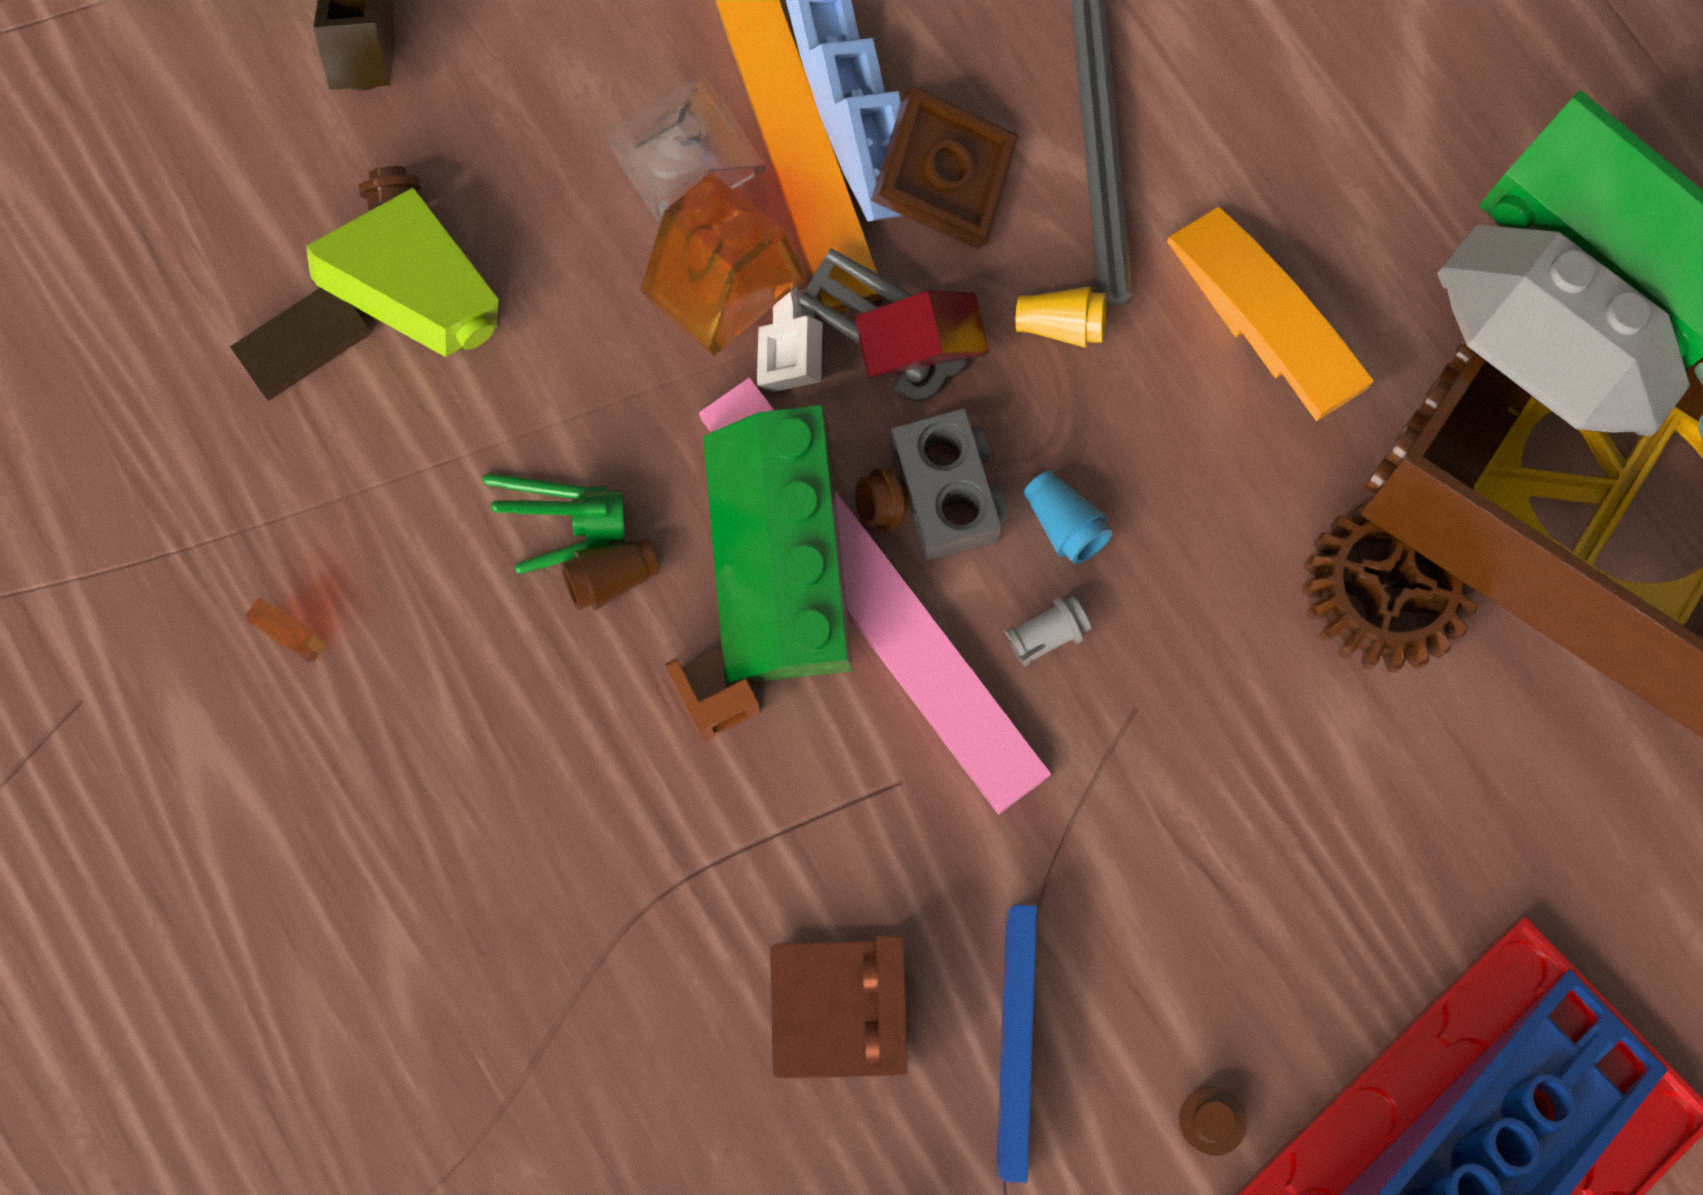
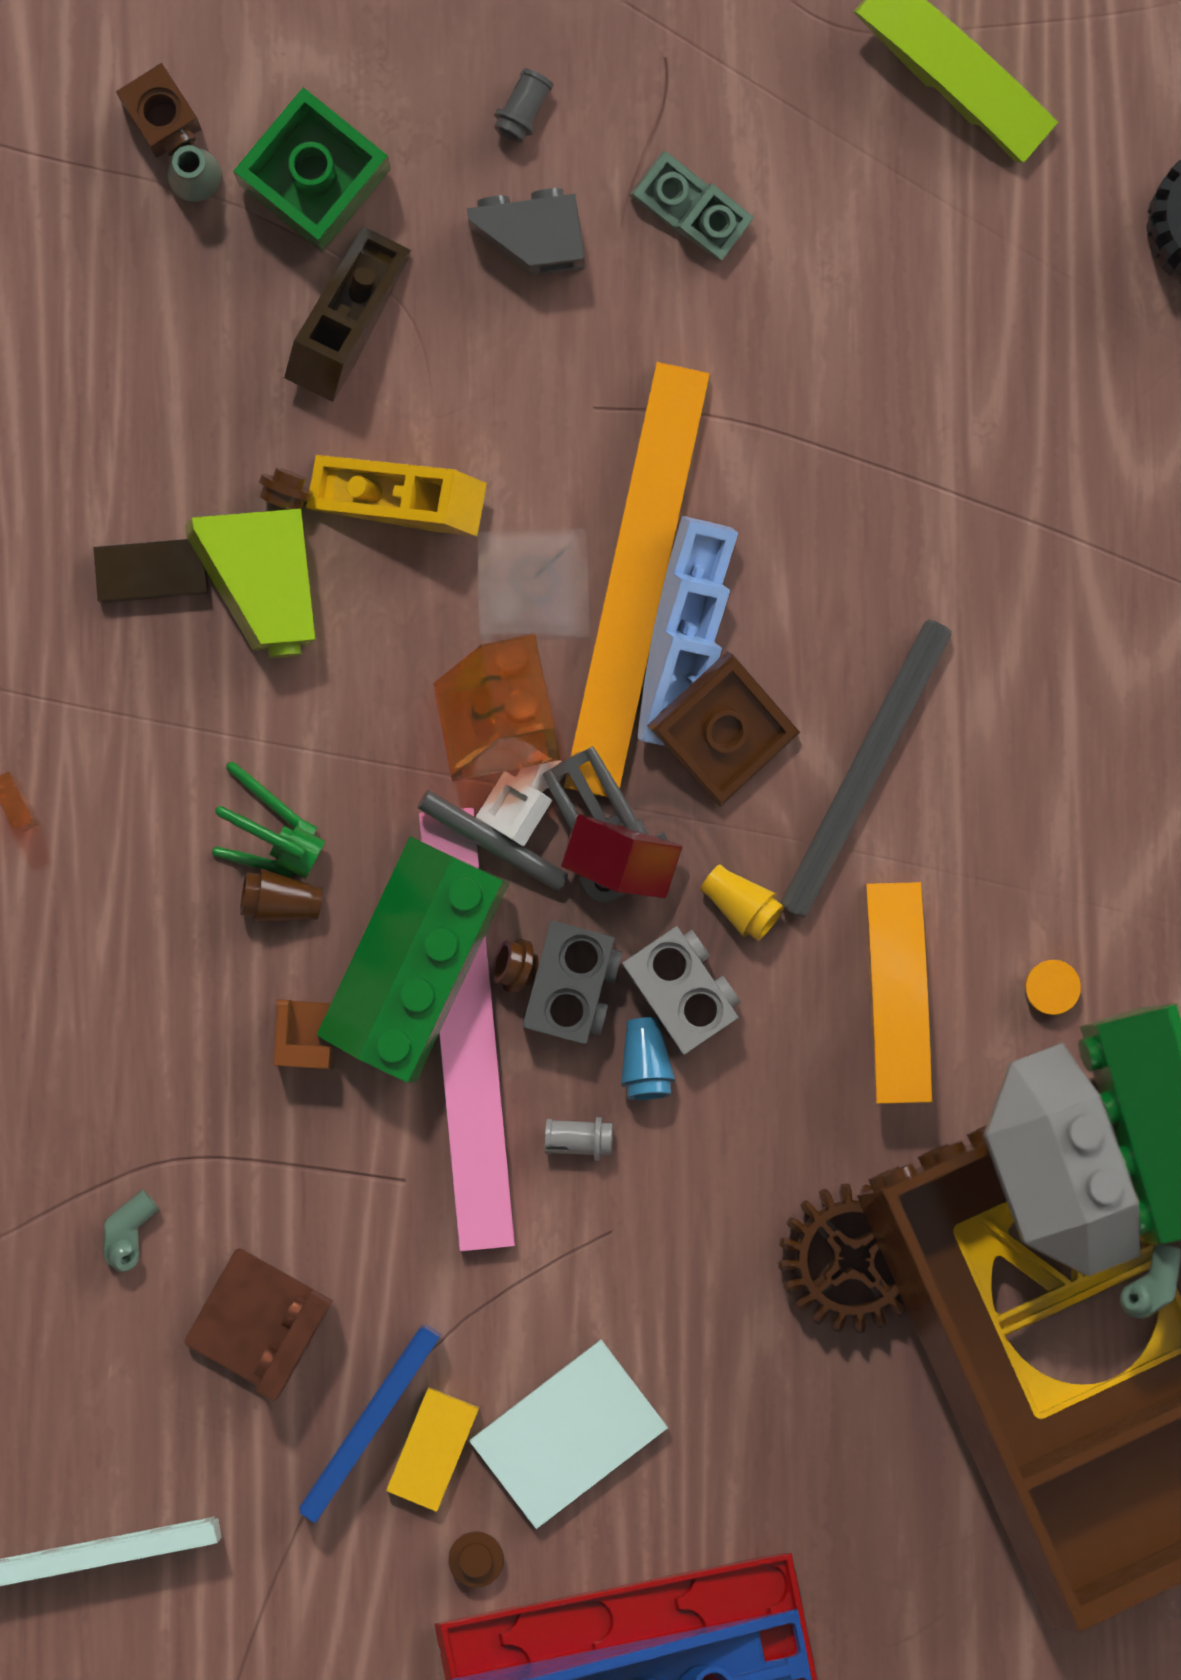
camera: 30 degrees right, 10 degrees up
none -> sand green arm [103,1189,160,1272]
none -> yellow slope [306,455,487,537]
none -> yellow tile [386,1387,479,1512]
none -> dark grey bar [417,790,568,892]
none -> light aqua tile [469,1339,668,1529]
none -> light grey brick [622,926,741,1055]
none -> light orange tile [1024,960,1081,1015]

